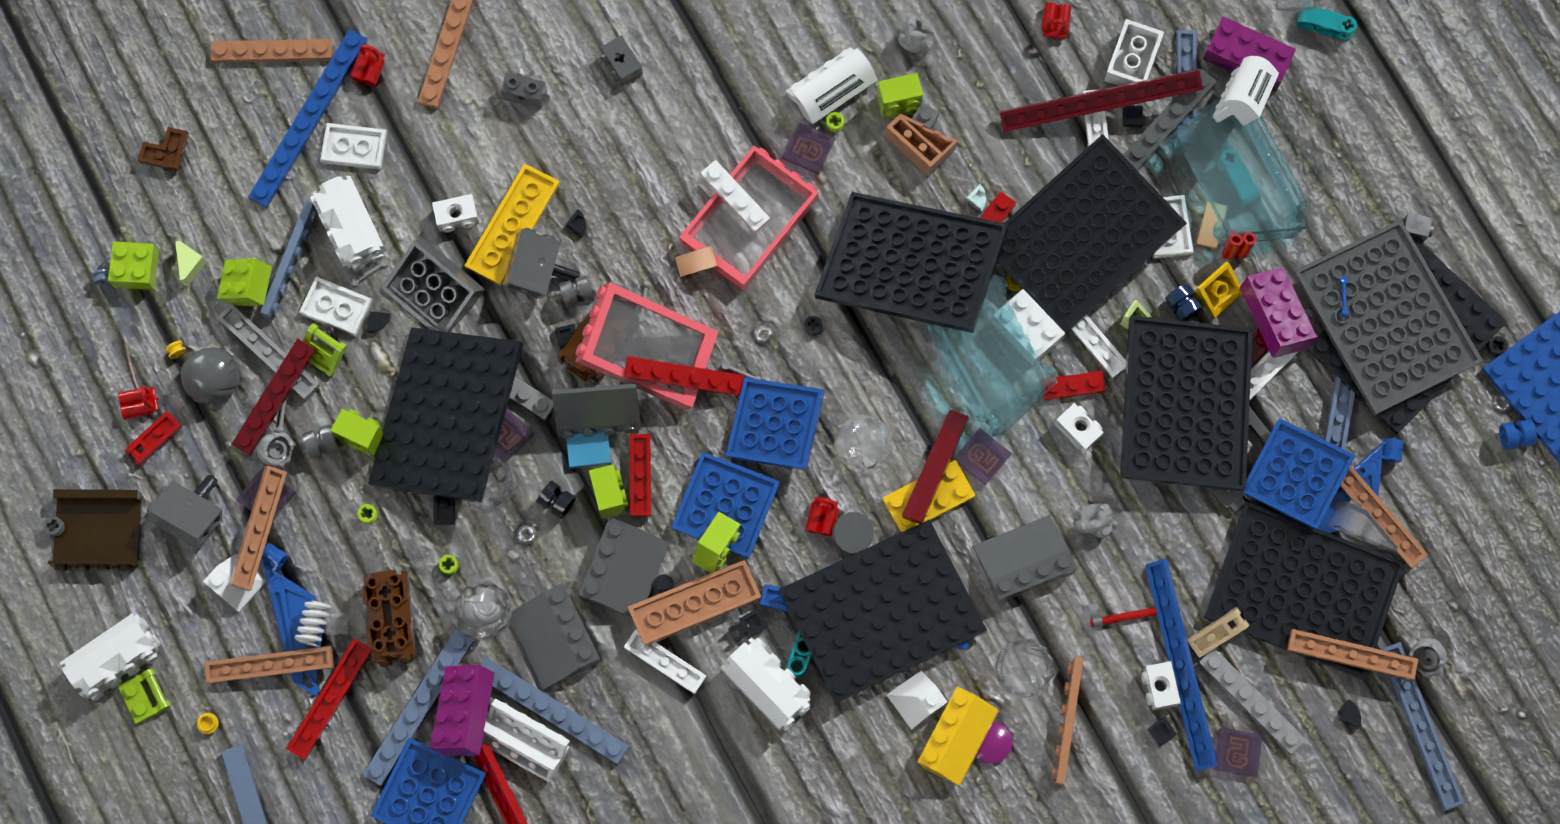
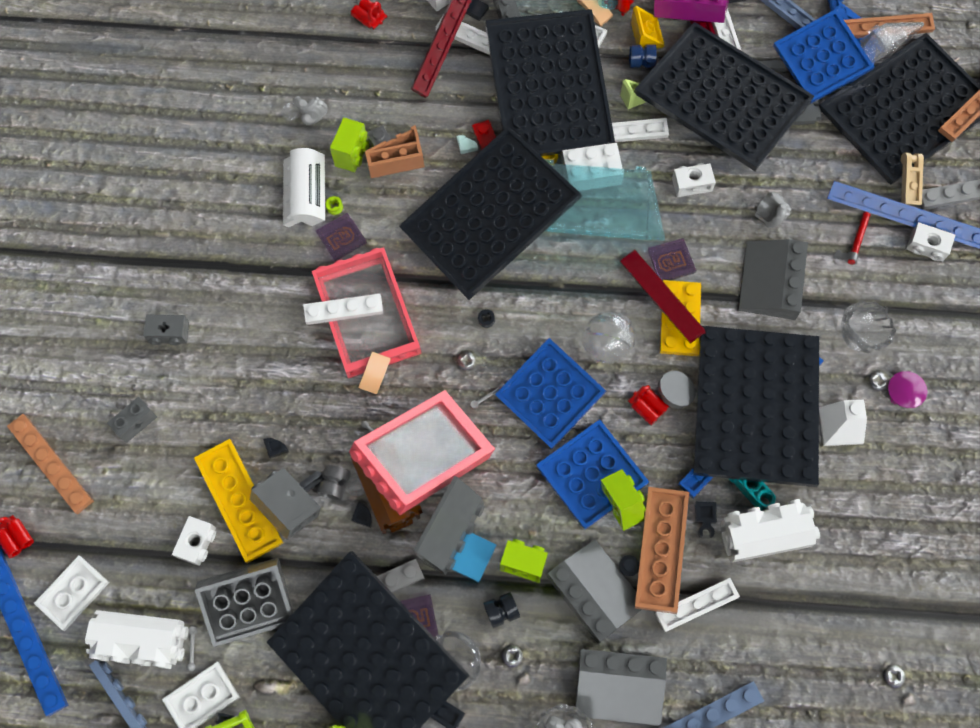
camera: 55 degrees left, 5 degrees down
black tile [367,311,391,333] -> none
red plate [624,356,744,396] -> none
red plate [630,434,651,517] -> none
yellow slope [918,686,999,786] -> none
red plate [1041,371,1106,401] -> none
nougat plate [1051,656,1083,786] -> none
black tile [1147,716,1177,747] -> none

